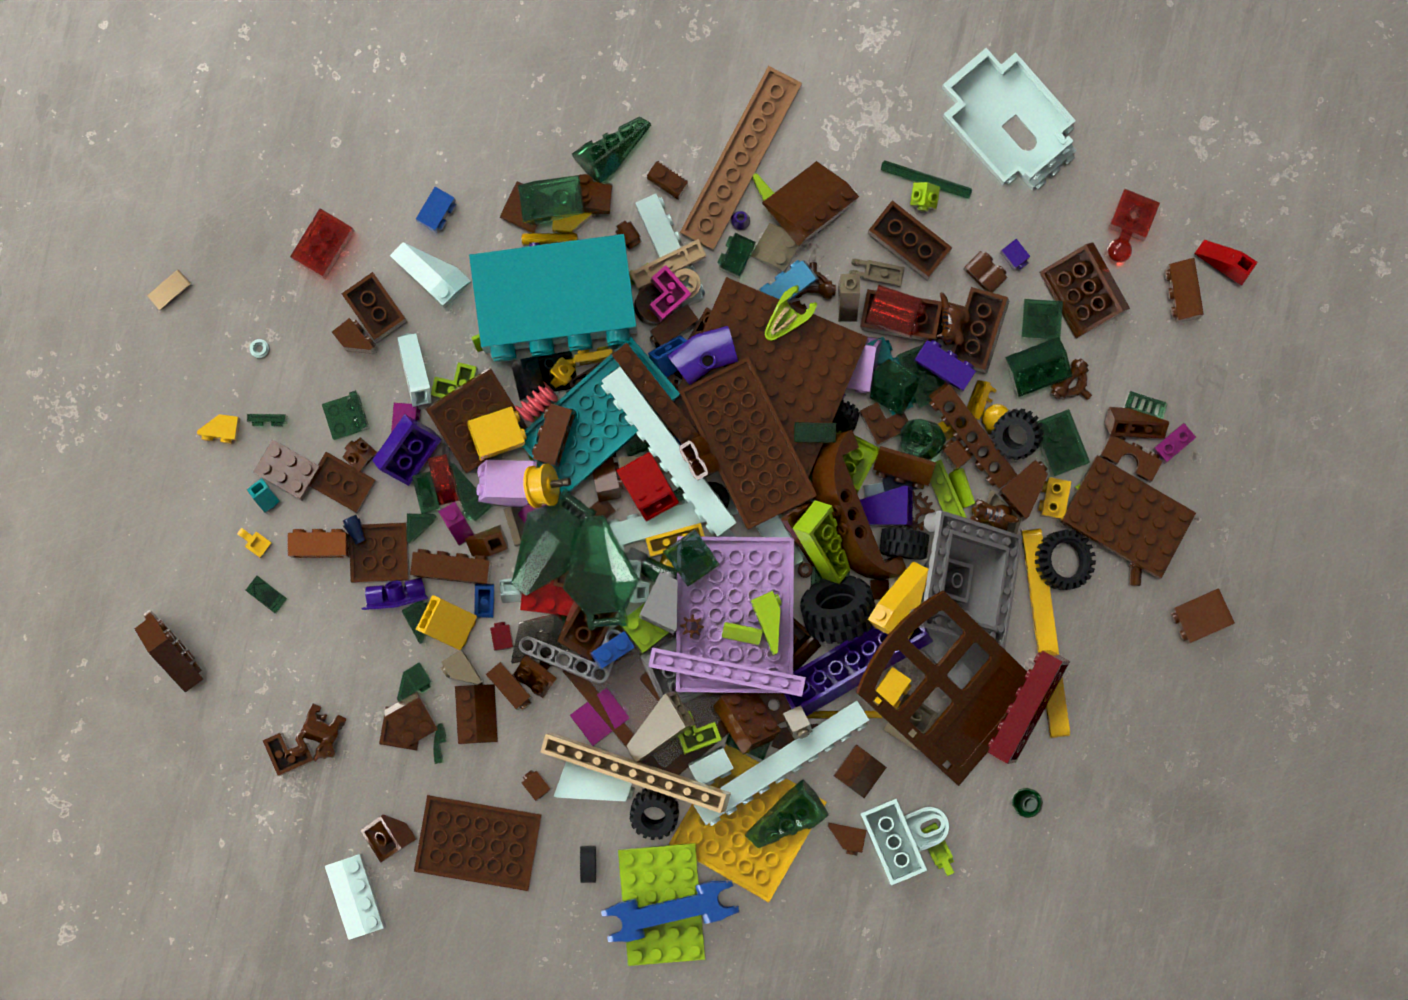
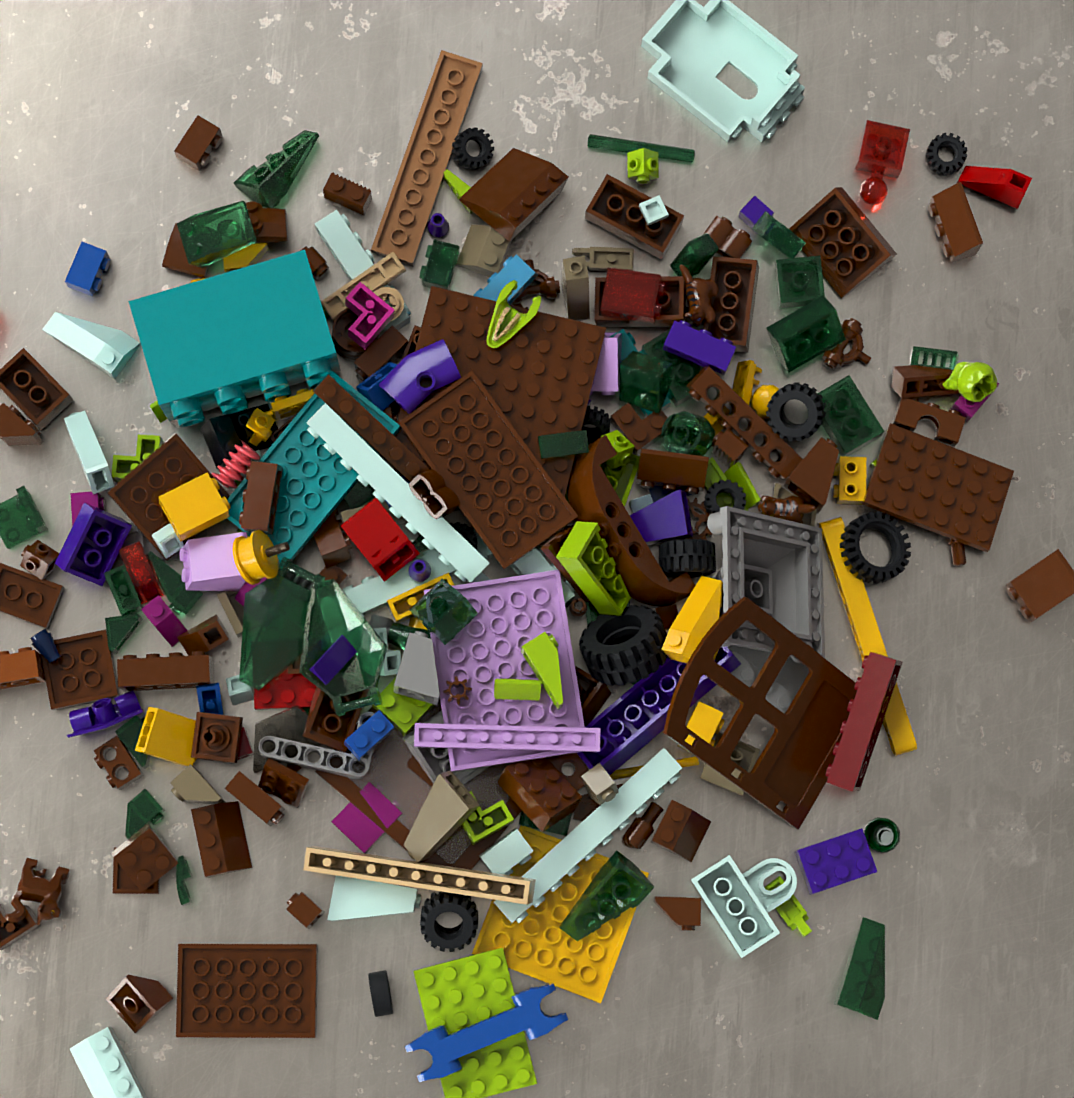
camera: 15 degrees left, 5 degrees down
none -> reddish brown brick [93,736,144,790]
none -> light aqua slope [152,524,184,558]
none -> reddish brown brick [174,115,222,171]
none -> reddish brown plate [191,712,243,763]
none -> dark purple slope [309,634,357,685]
none -> dark purple cone [409,560,431,582]
none -> black tyre [452,127,494,170]
none -> lime brick [601,430,635,469]
none -> reddish brown arm [622,802,664,849]
none -> light aqua plate [639,195,669,226]
none -> clear green brick [670,233,719,277]
none -> black tyre [704,480,746,514]
none -> clear green brick [752,211,806,260]
none -> dark purple brick [795,828,878,895]
none -> clear green wedge [834,917,885,1020]
none -> black tyre [926,133,968,176]
none -> lime piece [942,362,997,402]

